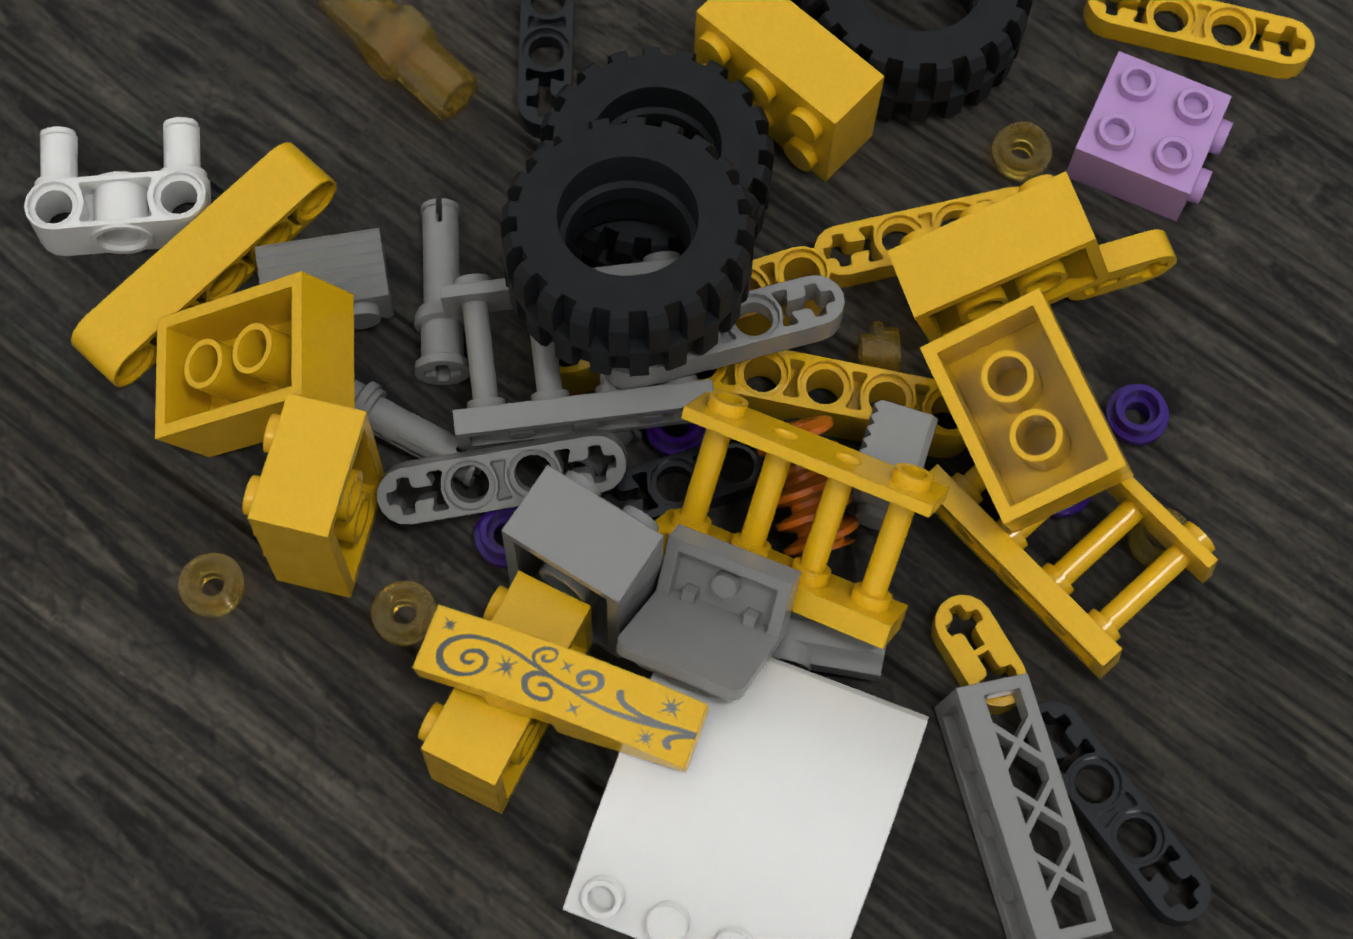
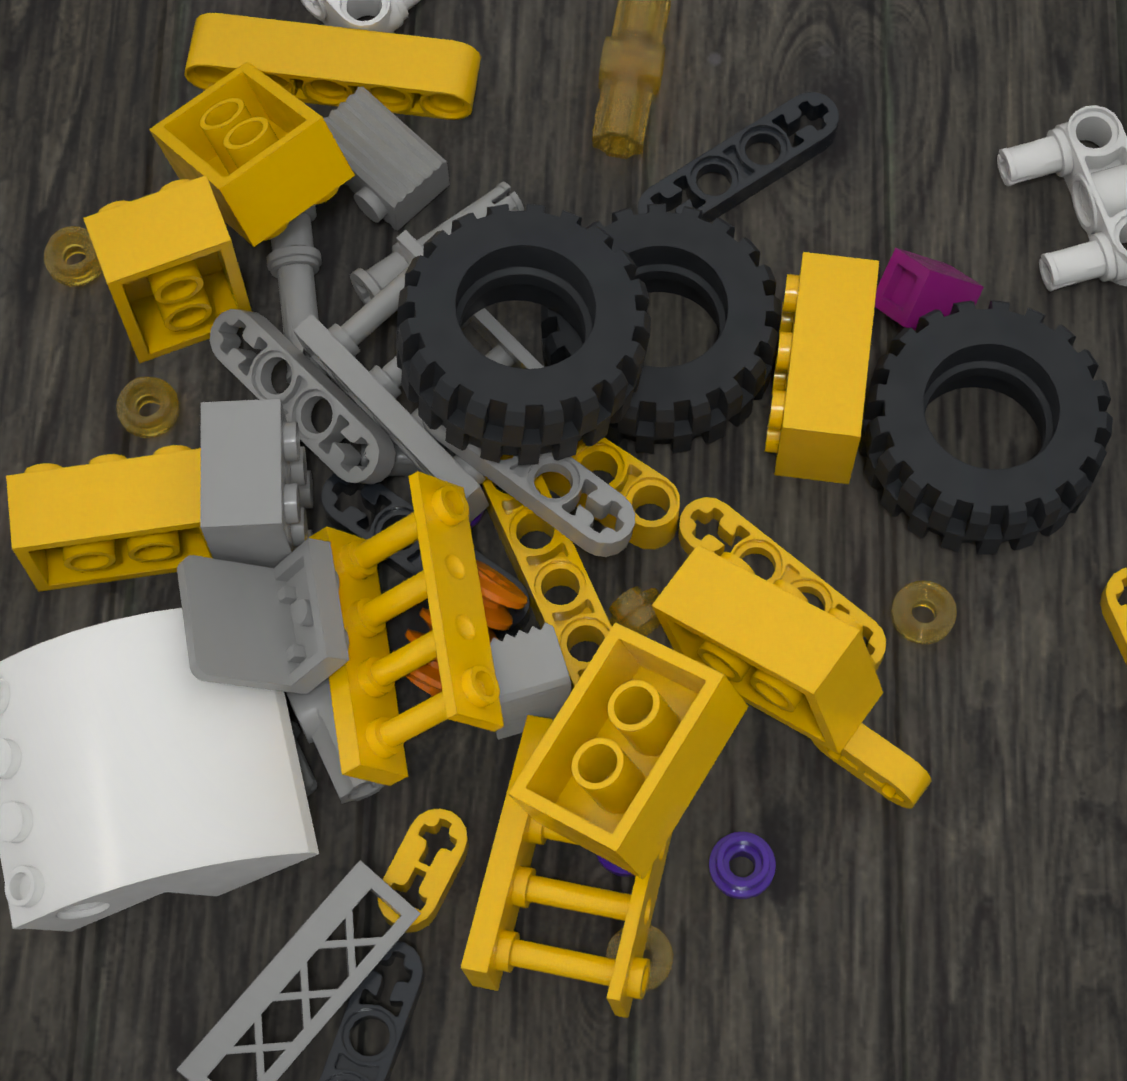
camera: 60 degrees right, 0 degrees up
yellow slope [412,604,710,772] -> none
lavender brick [1066,51,1233,222] -> none

